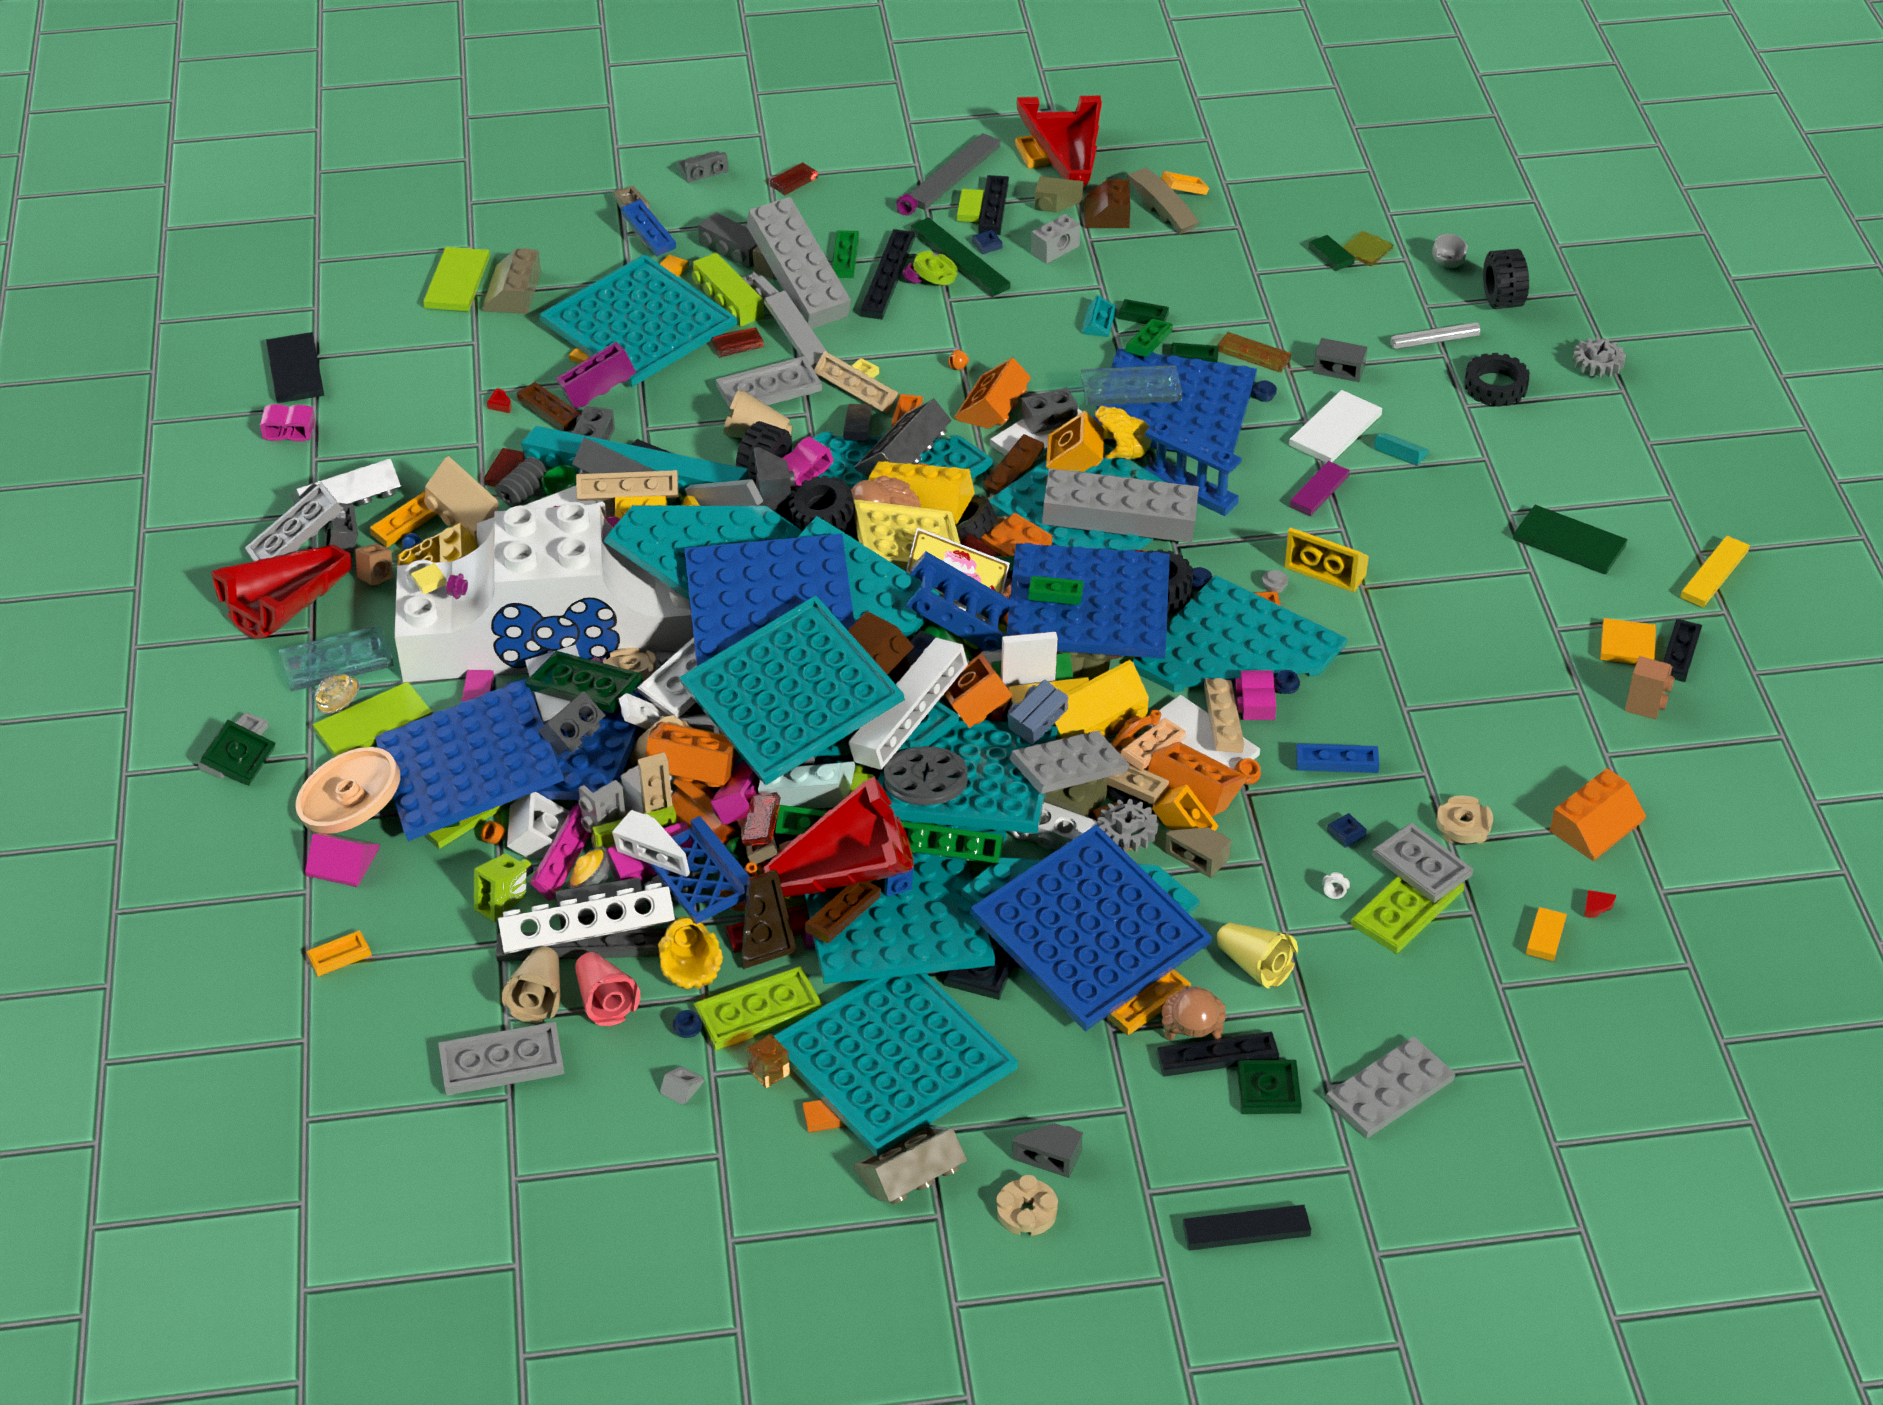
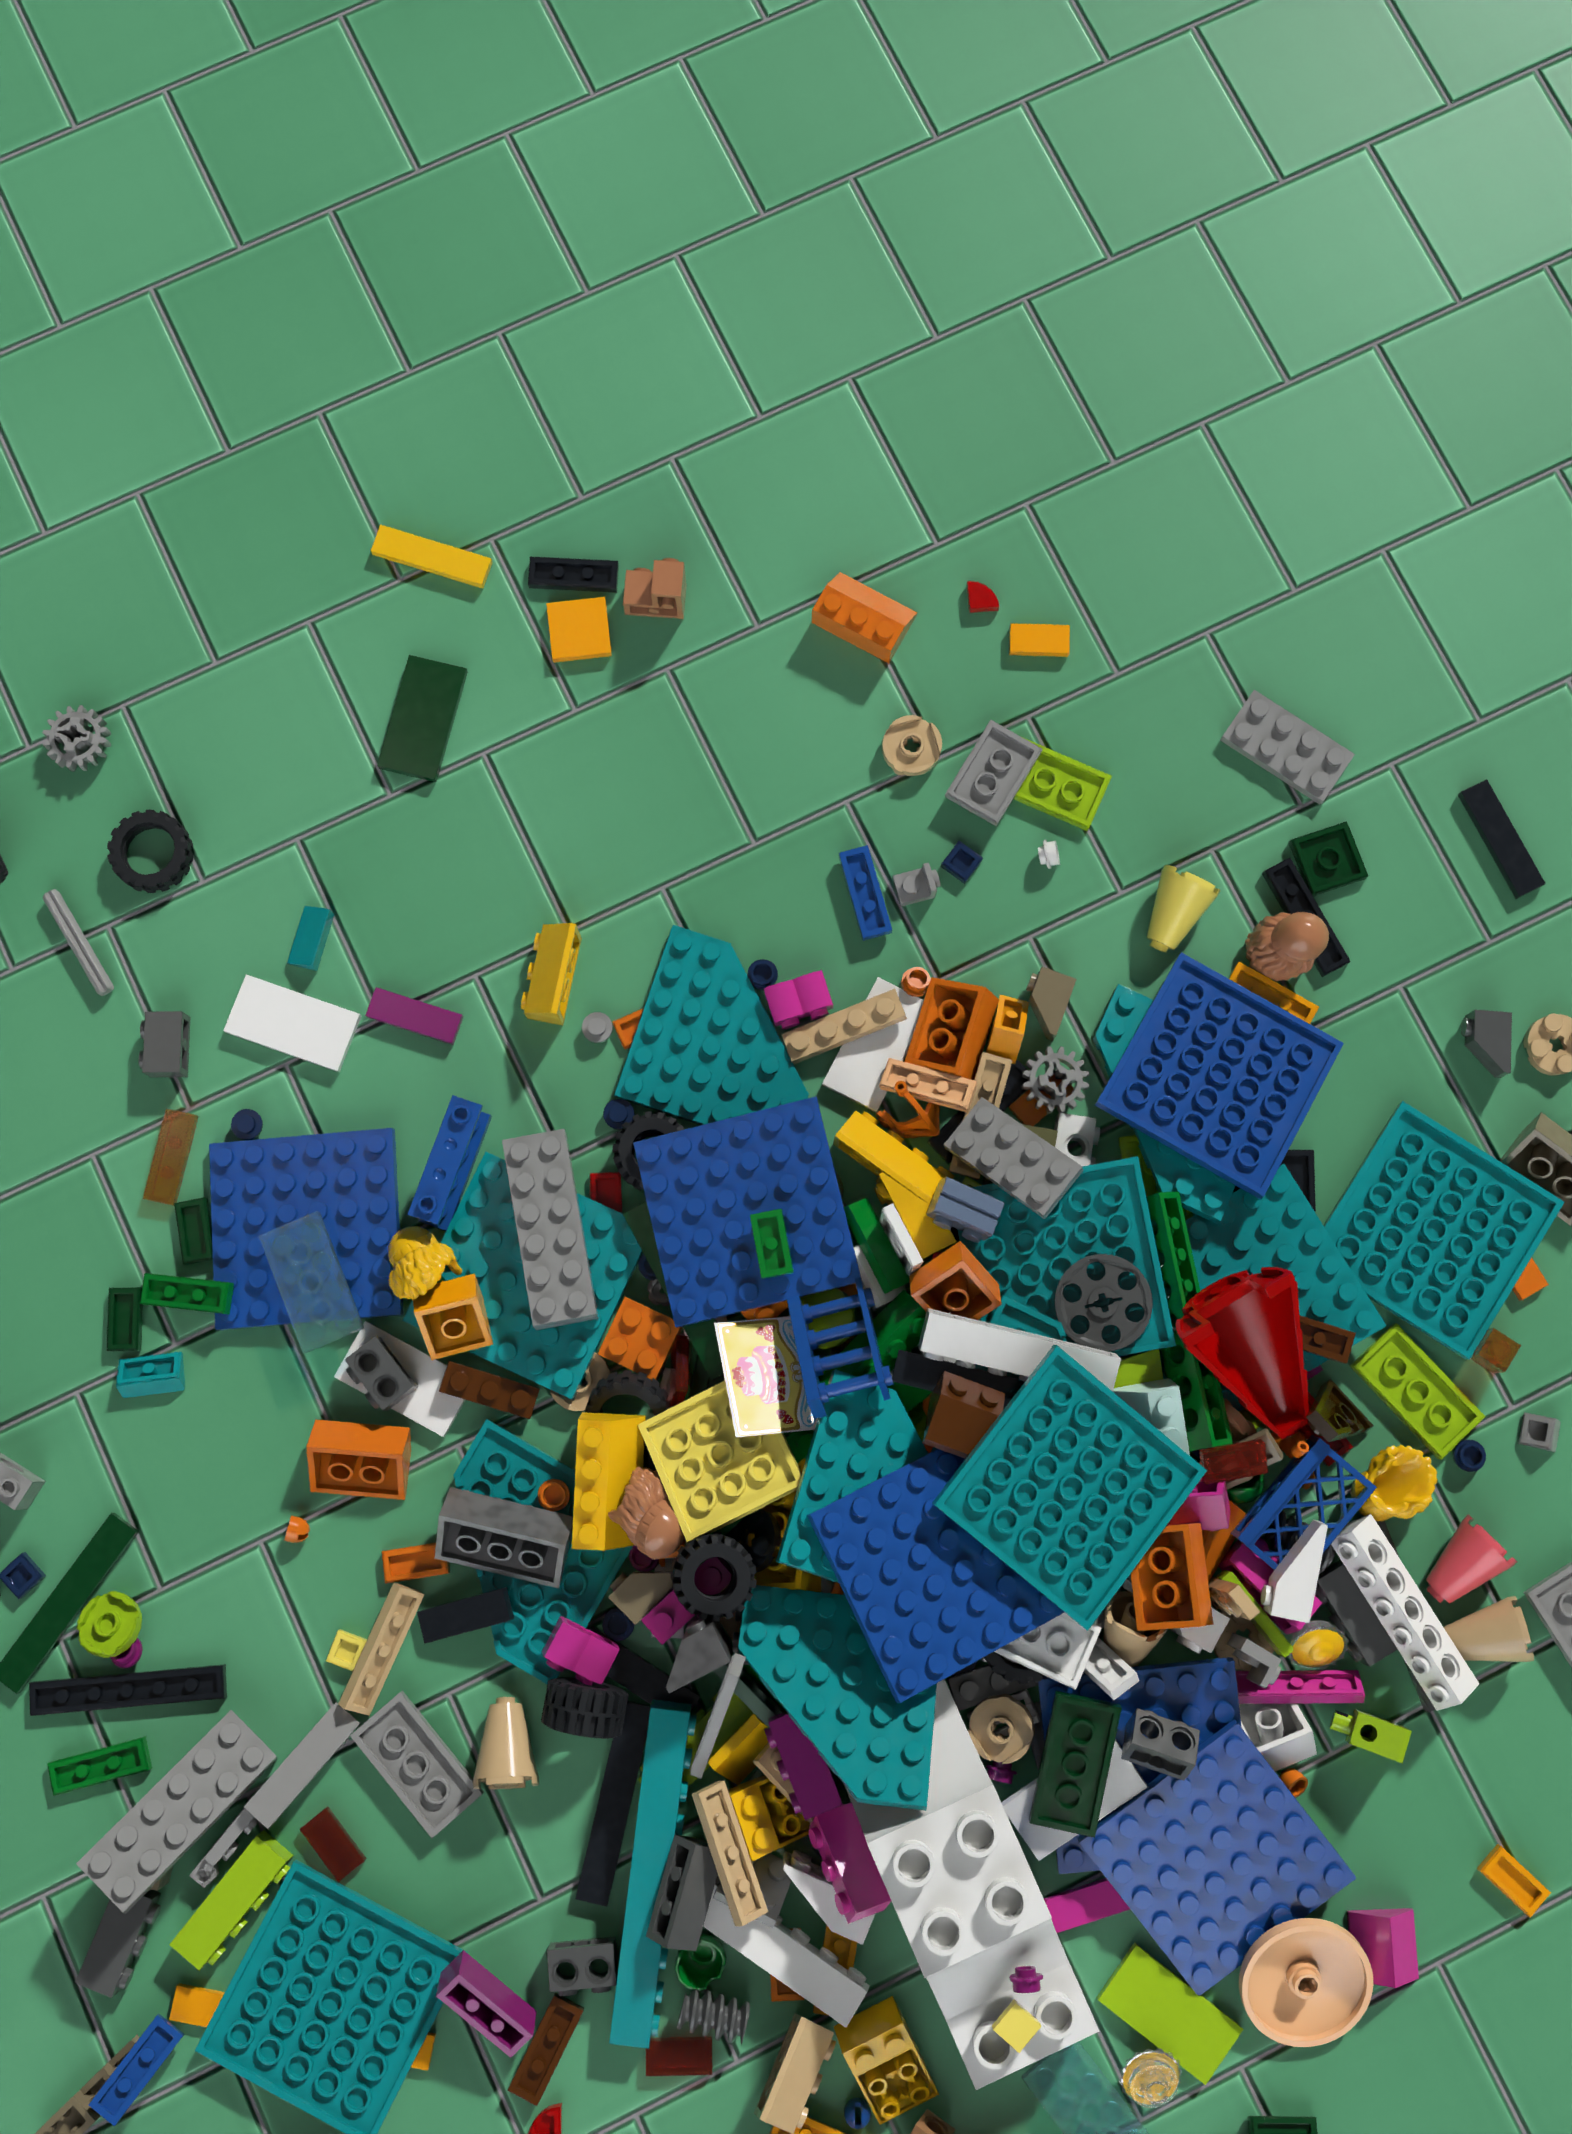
camera: 110 degrees left, 35 degrees up
none -> light grey bracket [892,862,940,907]

